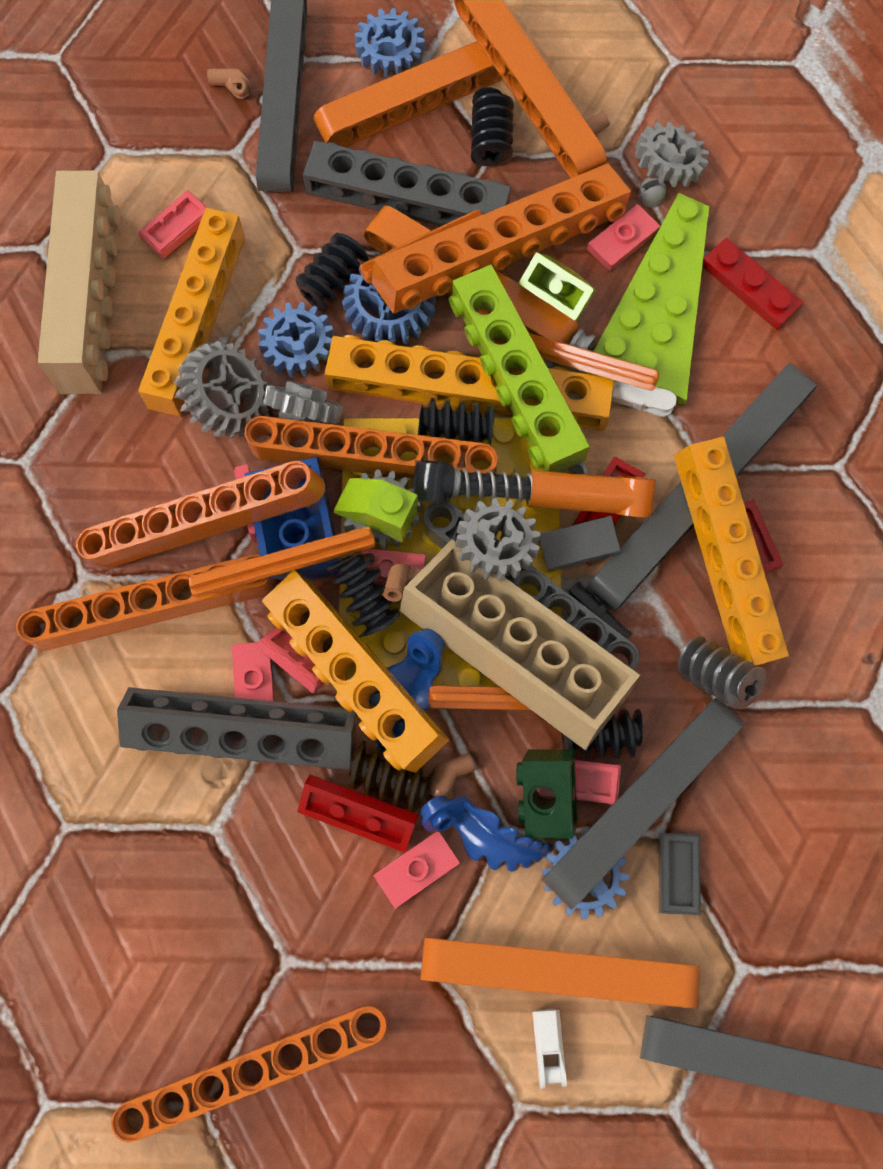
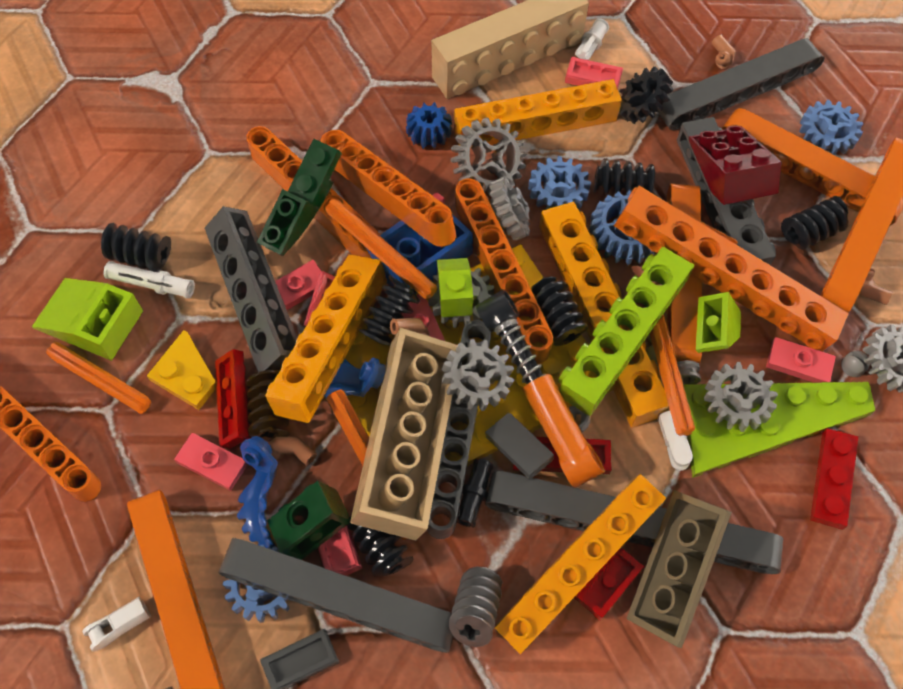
camera: 60 degrees right, 10 degrees down
none -> lime slope [32,278,143,361]
none -> orange axle [46,342,151,414]
none -> black piece [101,223,171,272]
none -> white pin [104,261,195,298]
none -> yellow wing [147,330,216,410]
none -> dark green slope [256,138,342,256]
none -> blue gear [406,102,452,150]
none -> white axle [575,19,609,60]
none -> black gear [619,66,674,124]
none -> dark tan slope [626,490,732,648]
none -> dark red slope [689,125,782,205]
none -> light grey gear [704,362,778,432]

